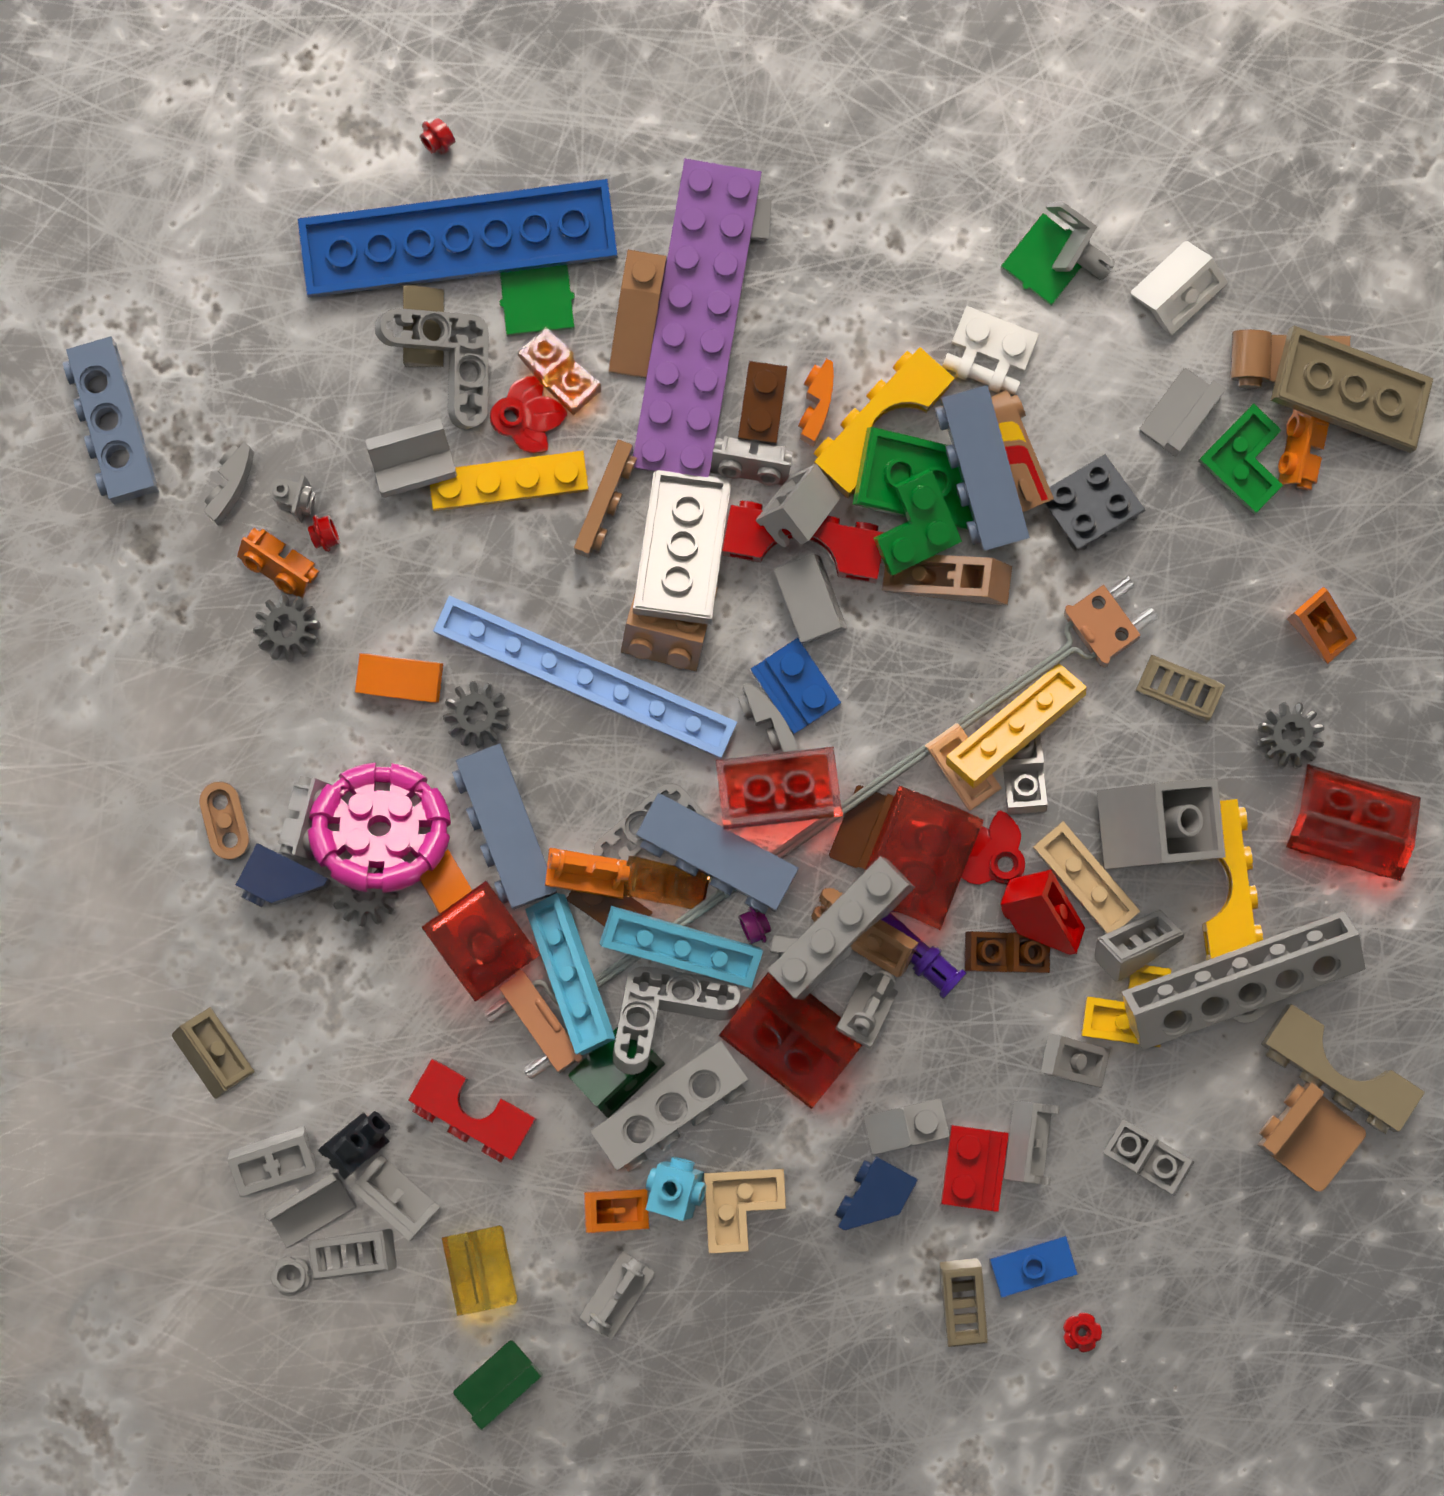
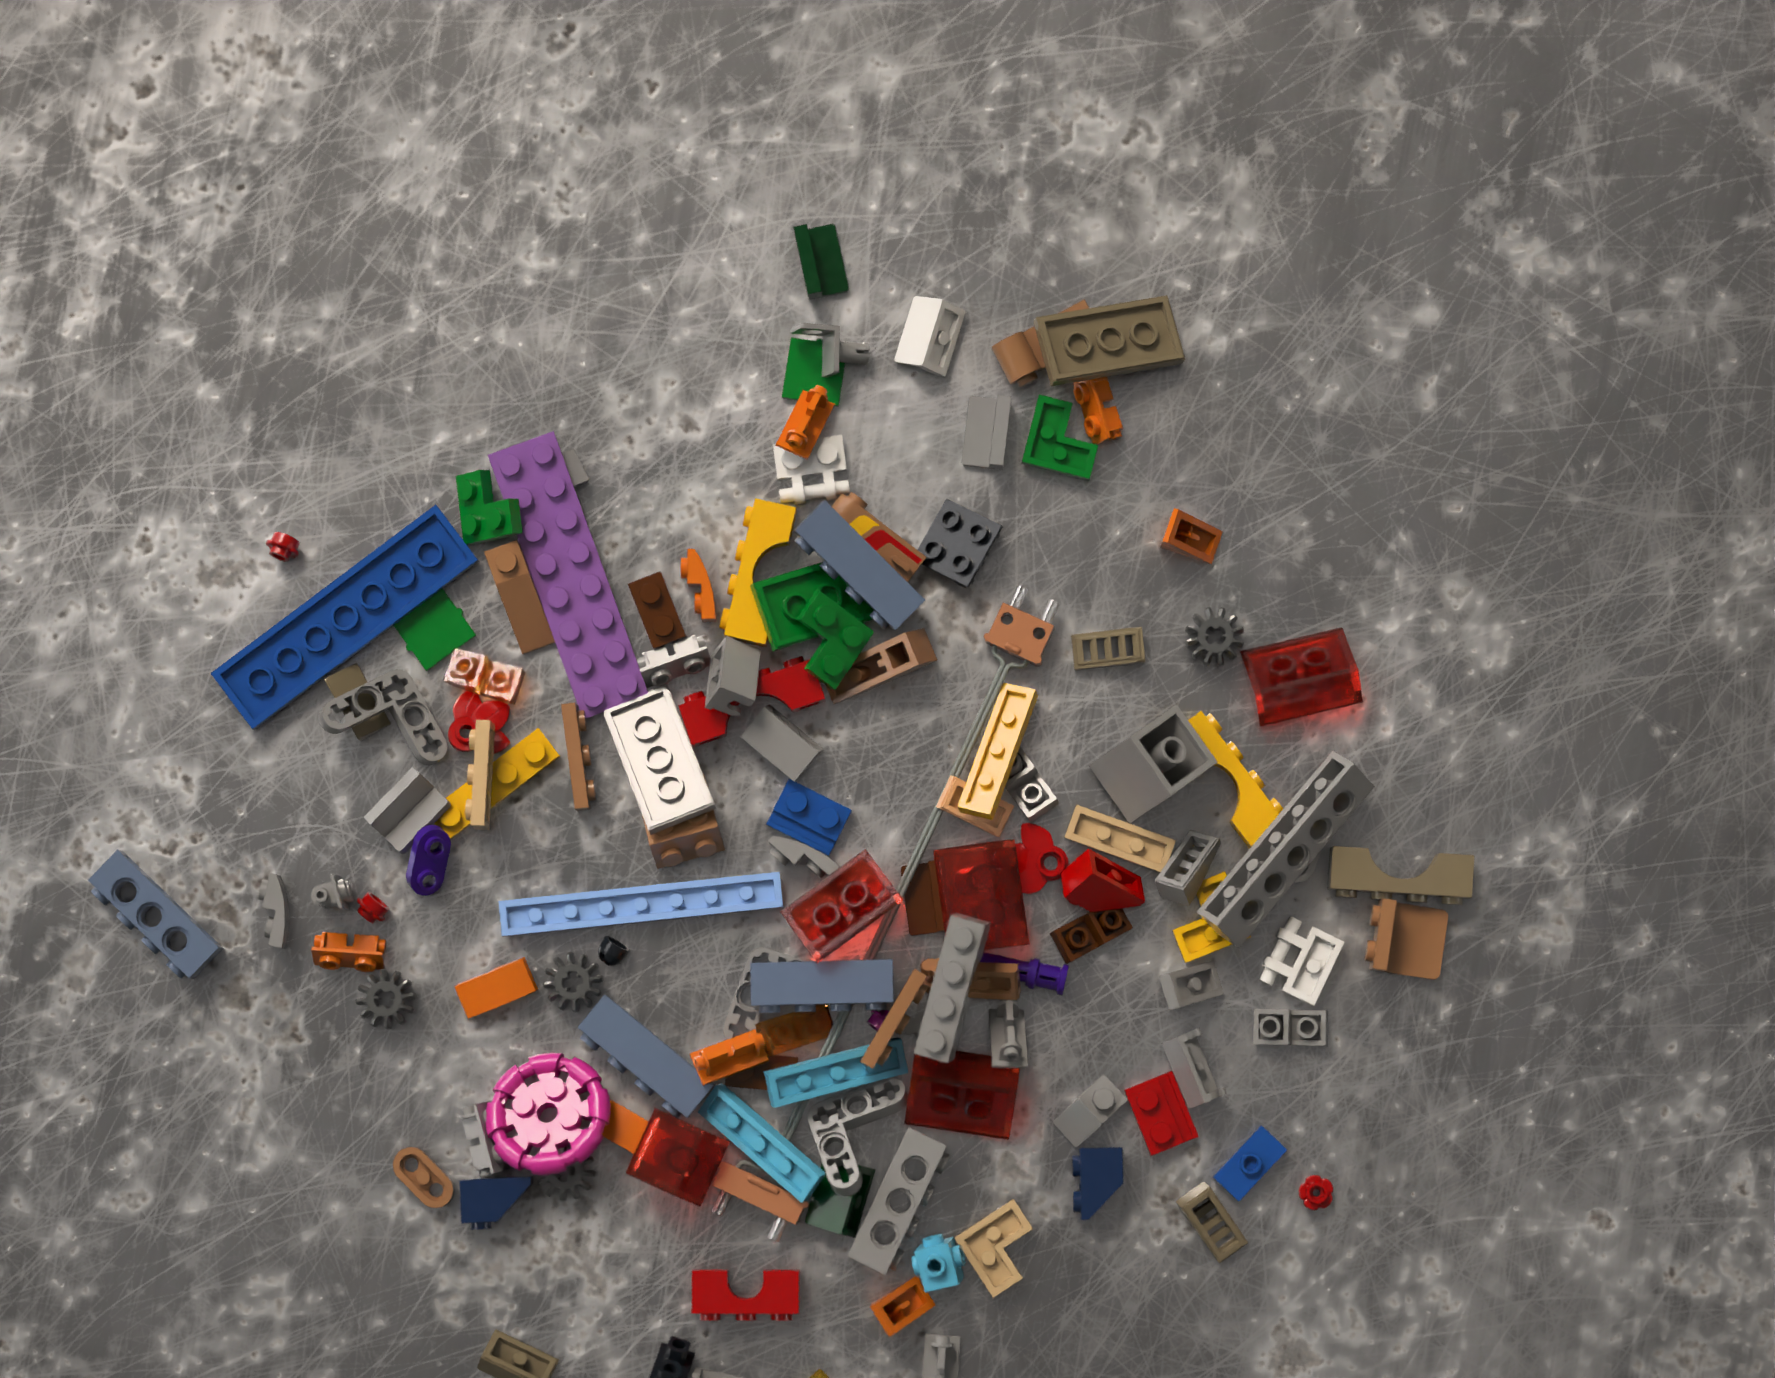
camera: 25 degrees left, 0 degrees up
none -> dark purple plate [406,825,451,896]
none -> green plate [456,470,522,545]
none -> tan plate [465,720,495,830]
none -> black hinge [598,935,629,966]
none -> orange hinge [775,385,835,460]
none -> dark green panel [793,224,849,300]
none -> medium nougat plate [860,969,929,1069]
none -> white plate [1259,916,1344,1006]

